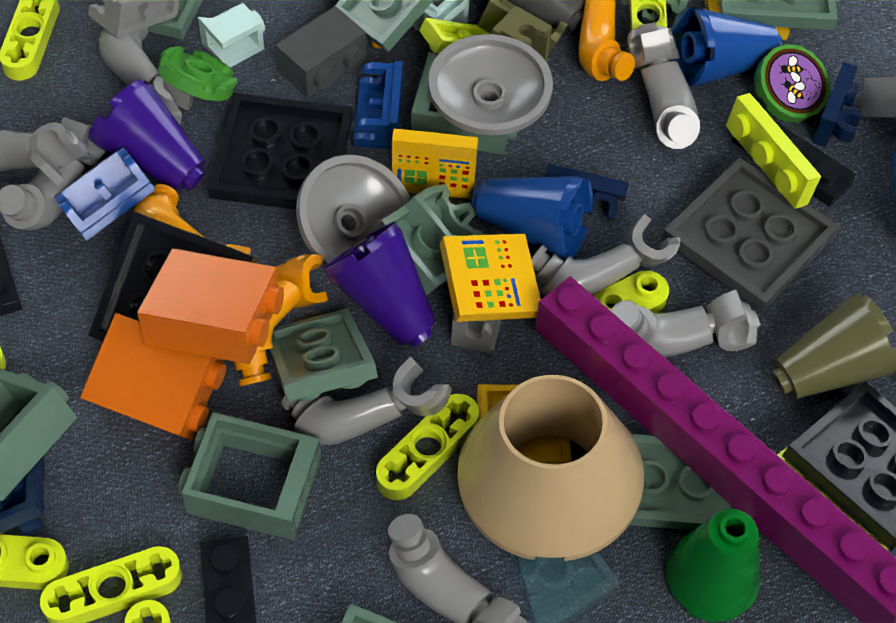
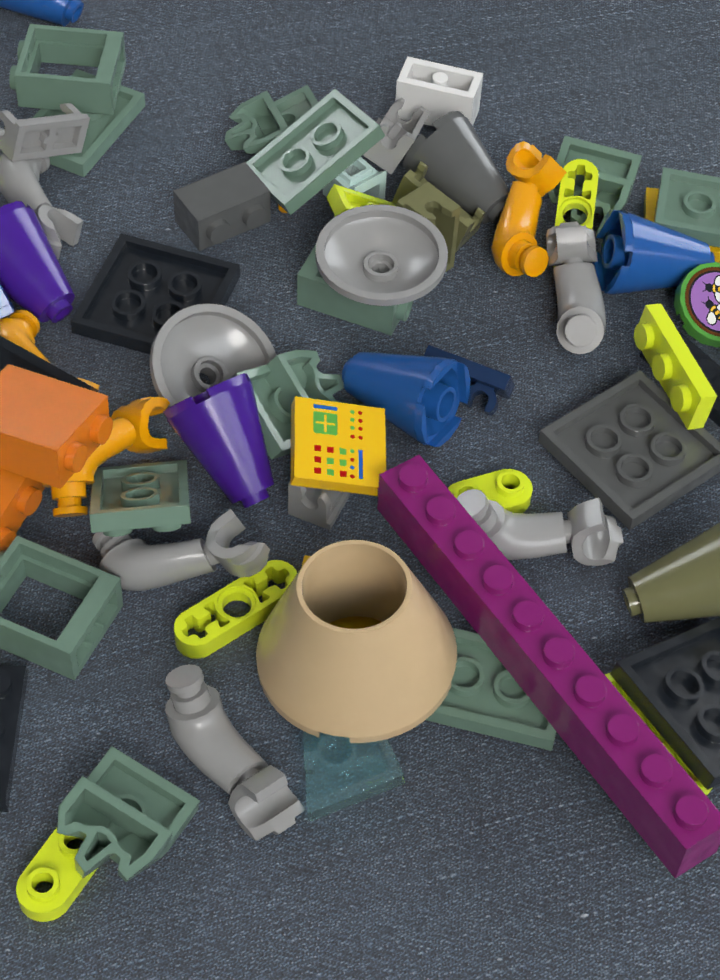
camera: 10 degrees right, 5 degrees down
bright green tile [157,46,238,101] -> none
light aqua window [198,3,265,67] -> none
blue hinge [353,61,403,149] -> none
yellow tile [392,129,478,200] -> none
light grey piece [531,214,680,296] -> none
green cone [665,509,761,623] -> none

